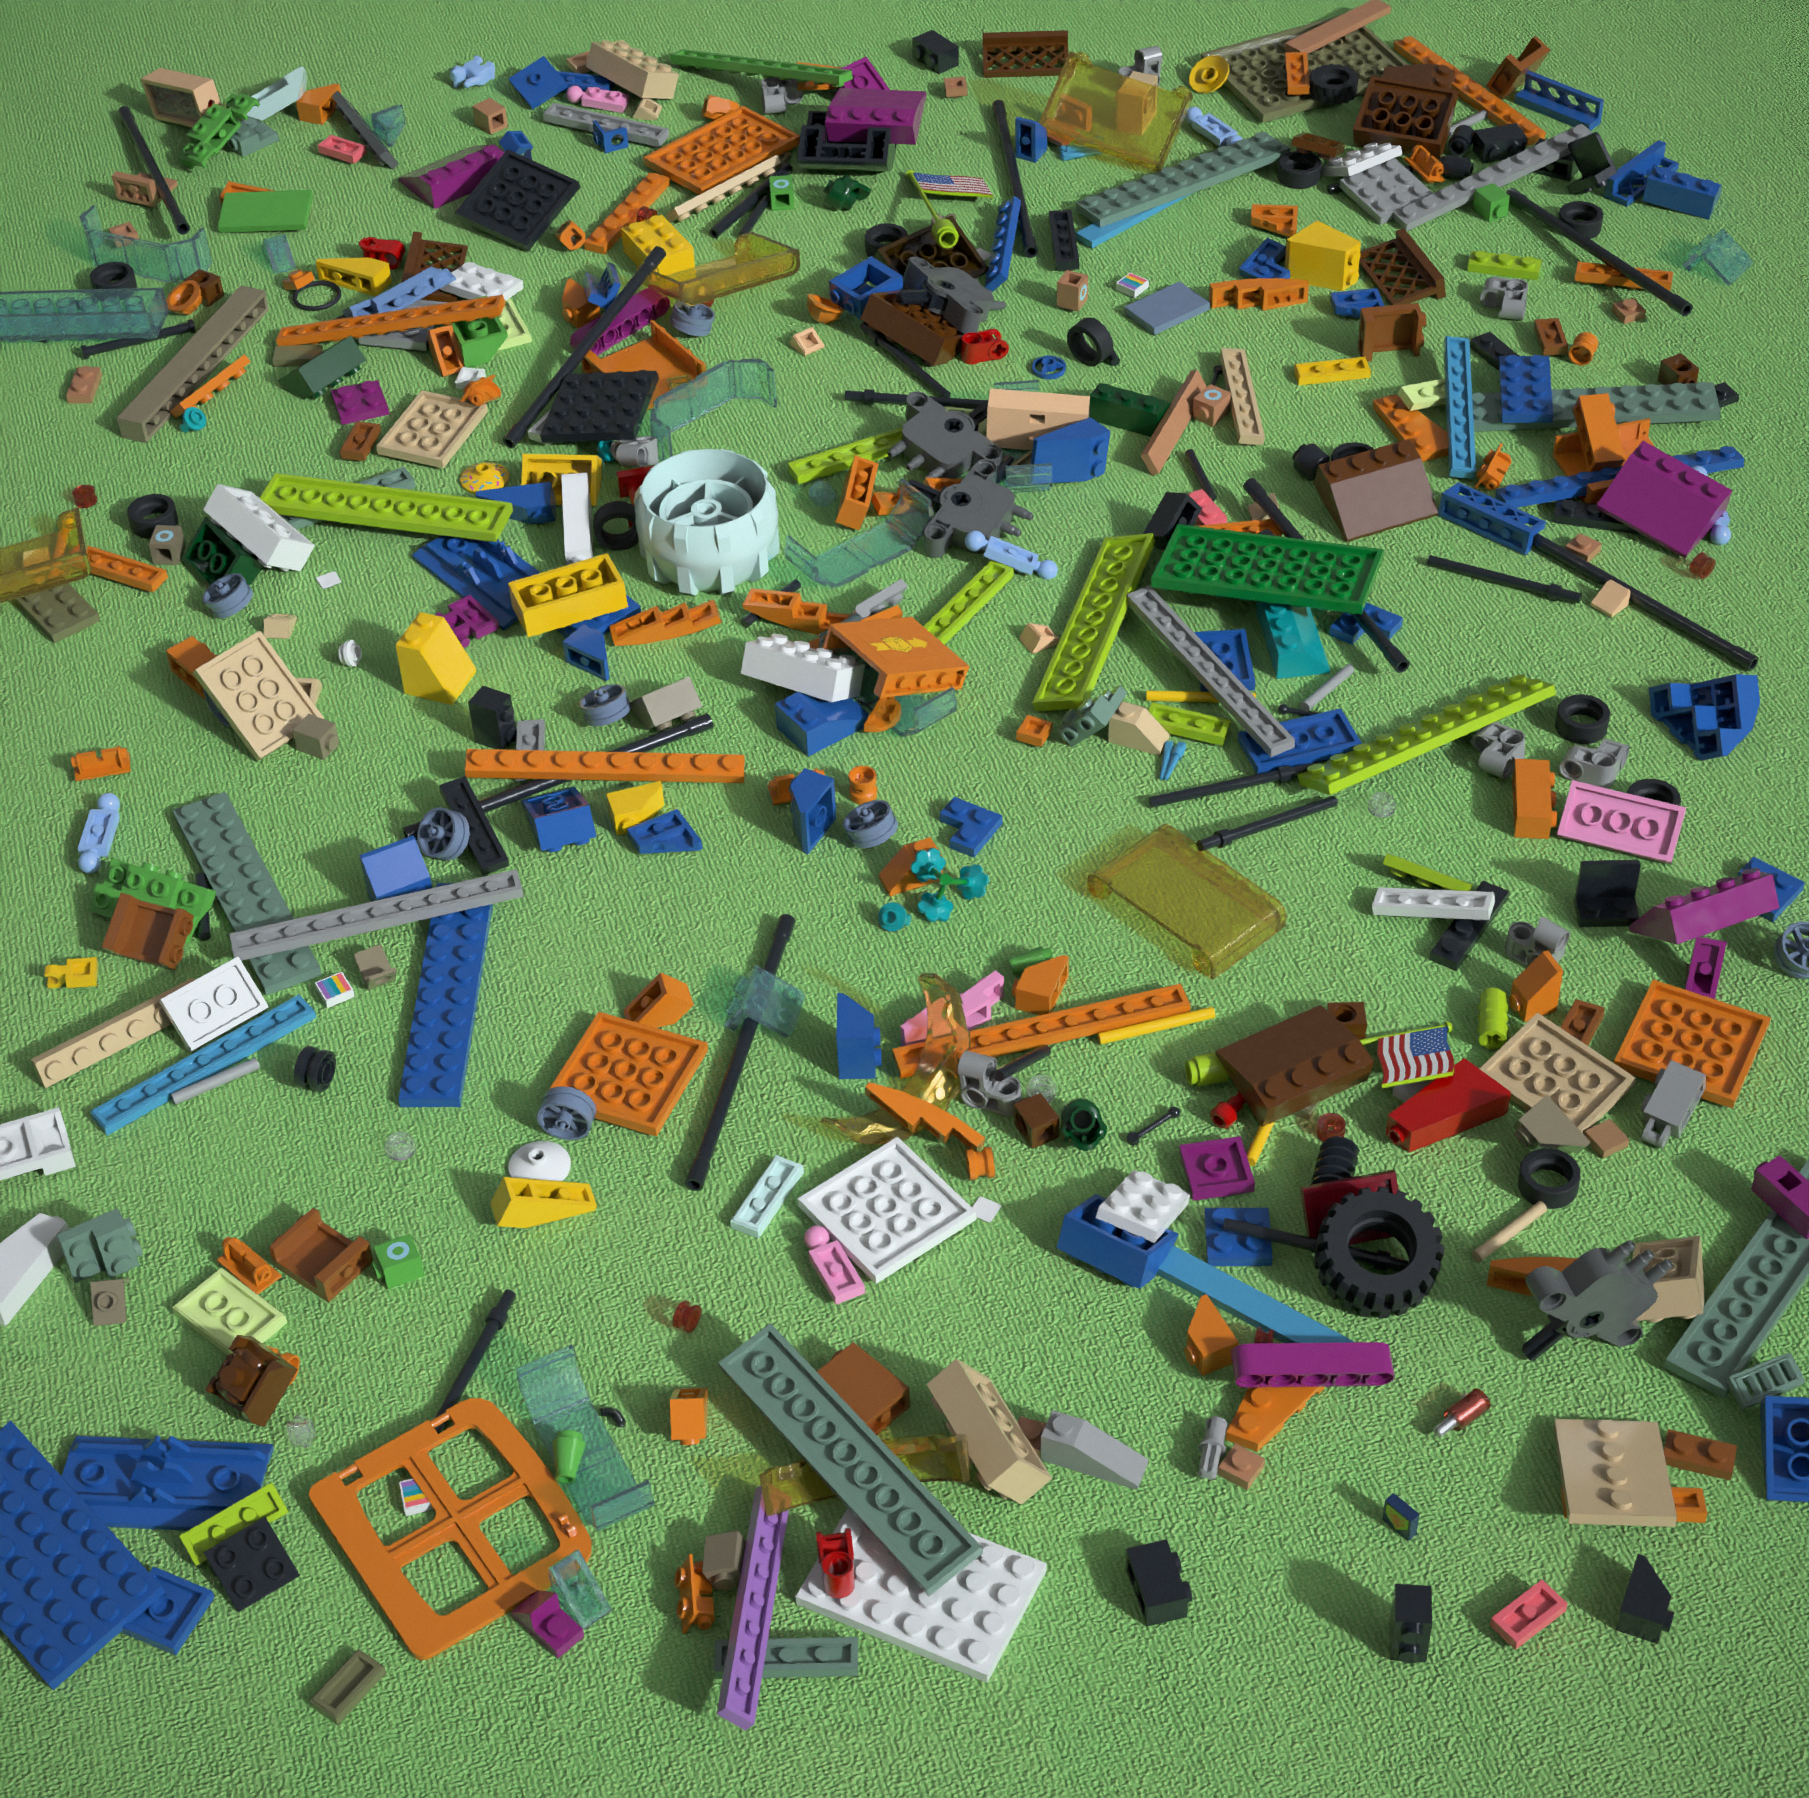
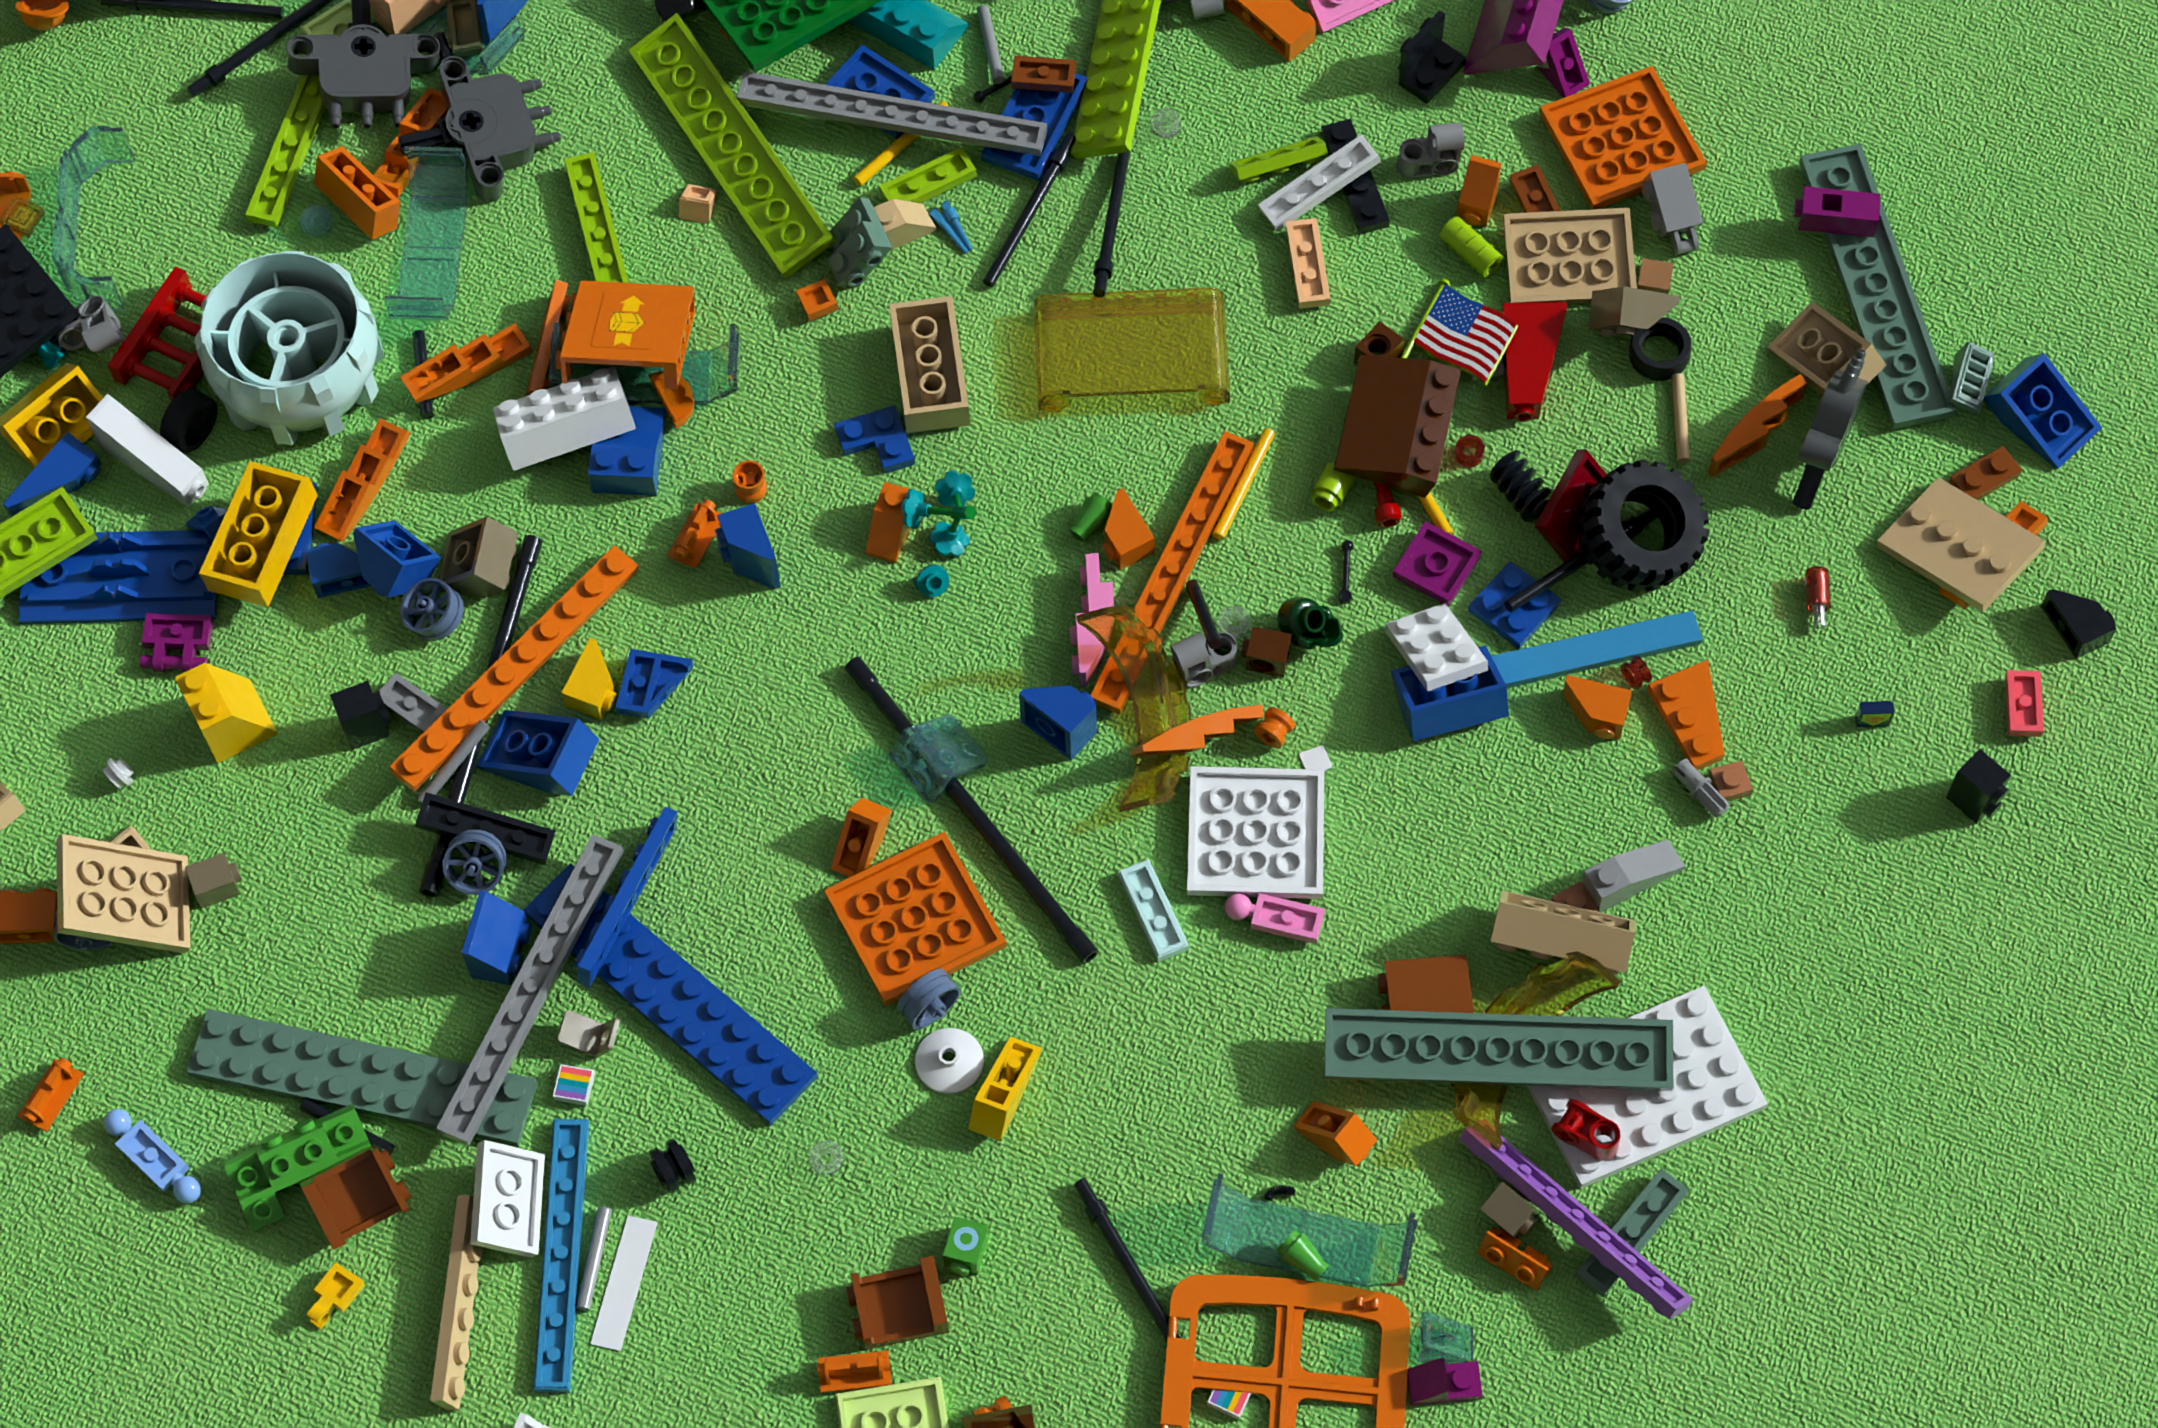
camera: 50 degrees left, 20 degrees up
clear red bush [672,1300,702,1333] -> none
light nougat slope [789,327,825,356] -> none
sand blue wheel [843,800,898,848] -> none
light grey plate [846,578,908,622] -> none
light blue plate [965,530,1058,579] -> none
black brick [1126,1539,1192,1627] -> none
magenta beam [1231,1342,1395,1388] -> none
none -> blue slope [353,520,441,598]
none -> light grey bar [417,719,490,802]
none -> blue plate [574,807,677,988]
none -> white sticker [590,1215,658,1351]
none -> tan brick [889,296,970,434]
none -> dark orange plate [1011,55,1076,93]
none -> light nougat plate [1285,218,1330,309]

